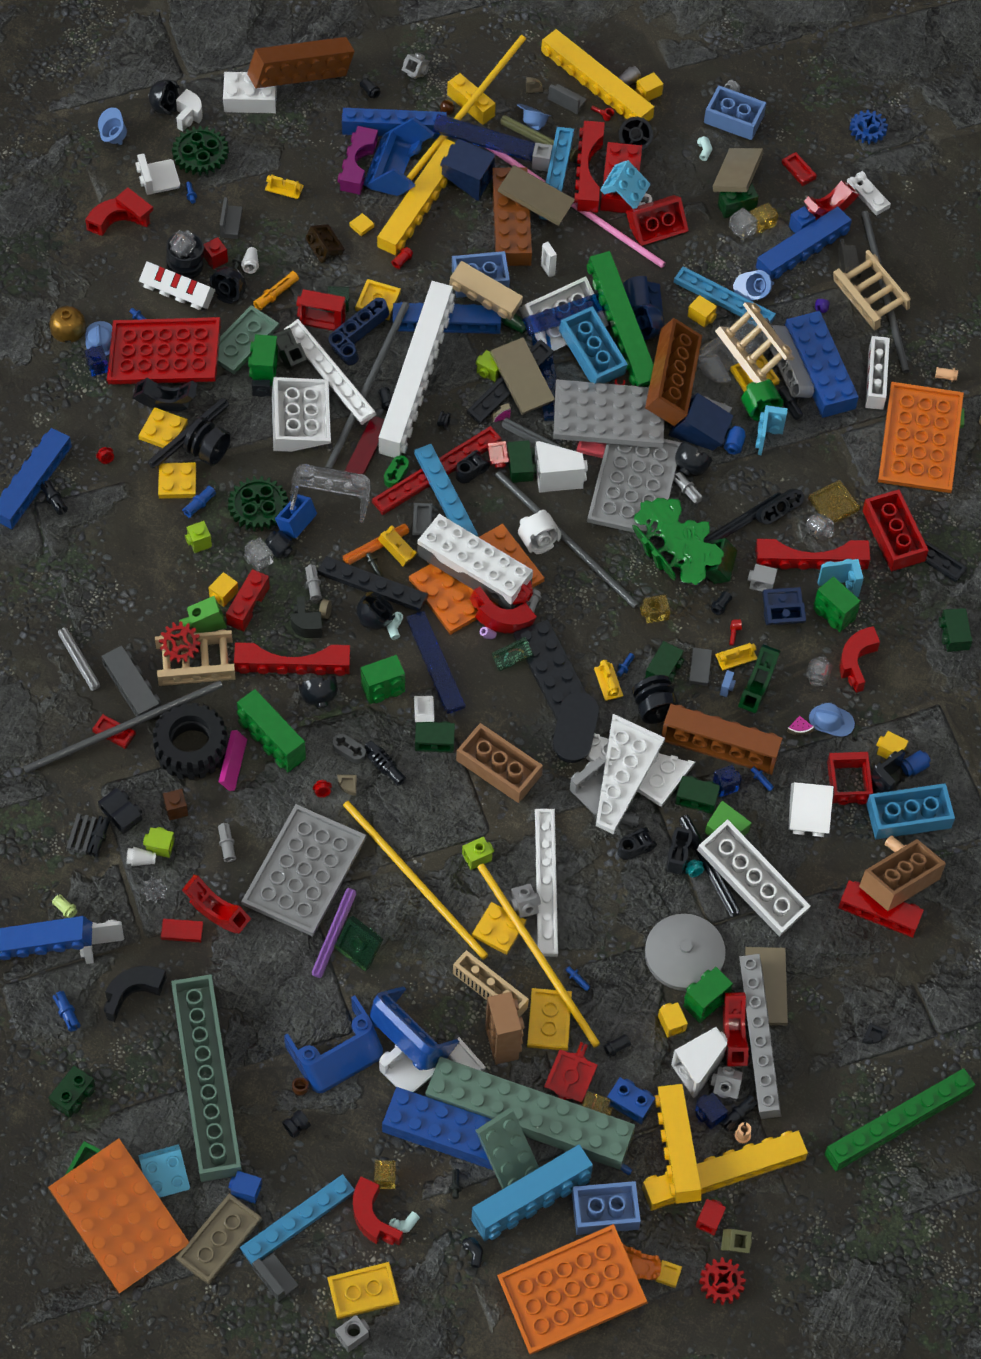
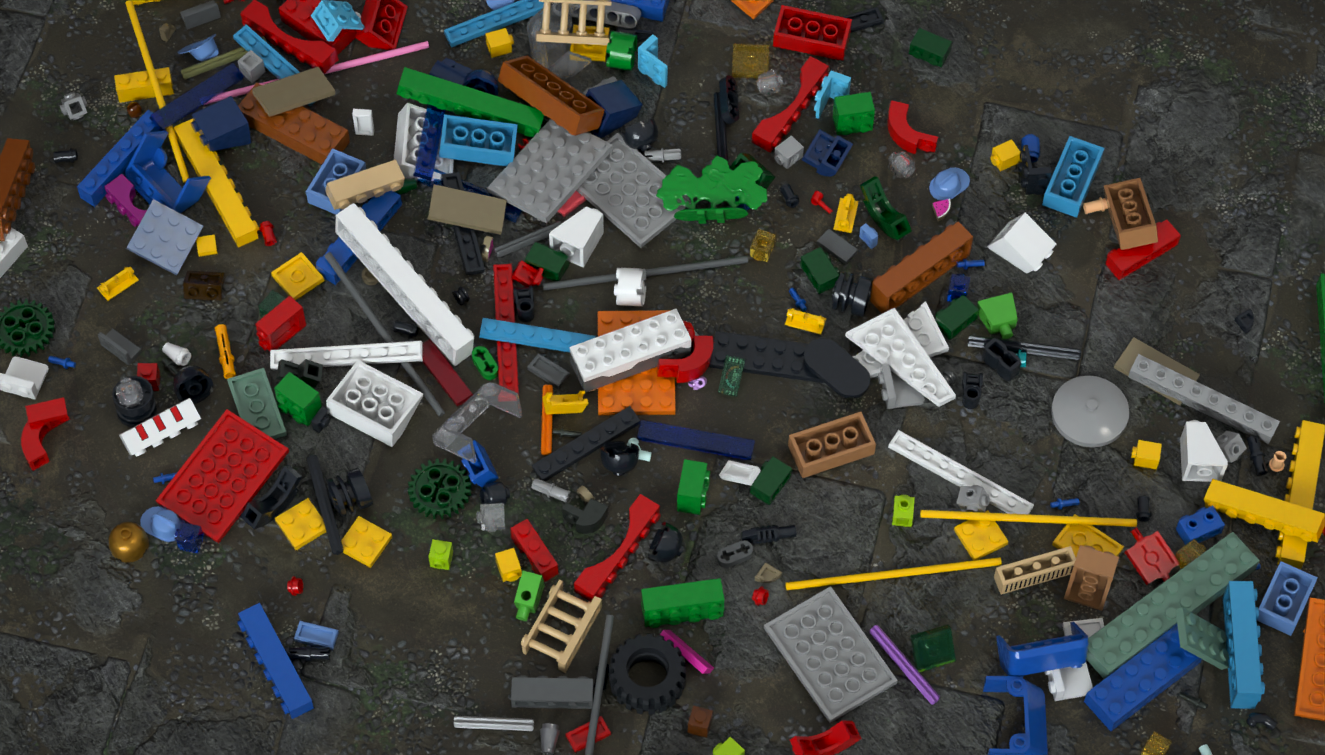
camera: 55 degrees left, 0 degrees up
red gear [159,621,201,664] -> none
blue pin [182,486,216,518] -> none
light grey axle [218,823,236,862] -> none
dark blue beam [329,298,390,365] -> none
lime brick [476,350,501,382] -> none
green brick [683,967,733,1023] -> none
clear blue brick [695,1092,728,1130] -> none
white brick [697,819,810,937] -> none
red arch [723,992,749,1066] -> none
blue brick [724,426,746,454] -> none
red window [827,752,873,805] -> none
none -> sand blue plate [126,199,203,275]
none -> medium blue tile [294,621,339,651]
none -> flat silver cone [540,723,560,755]

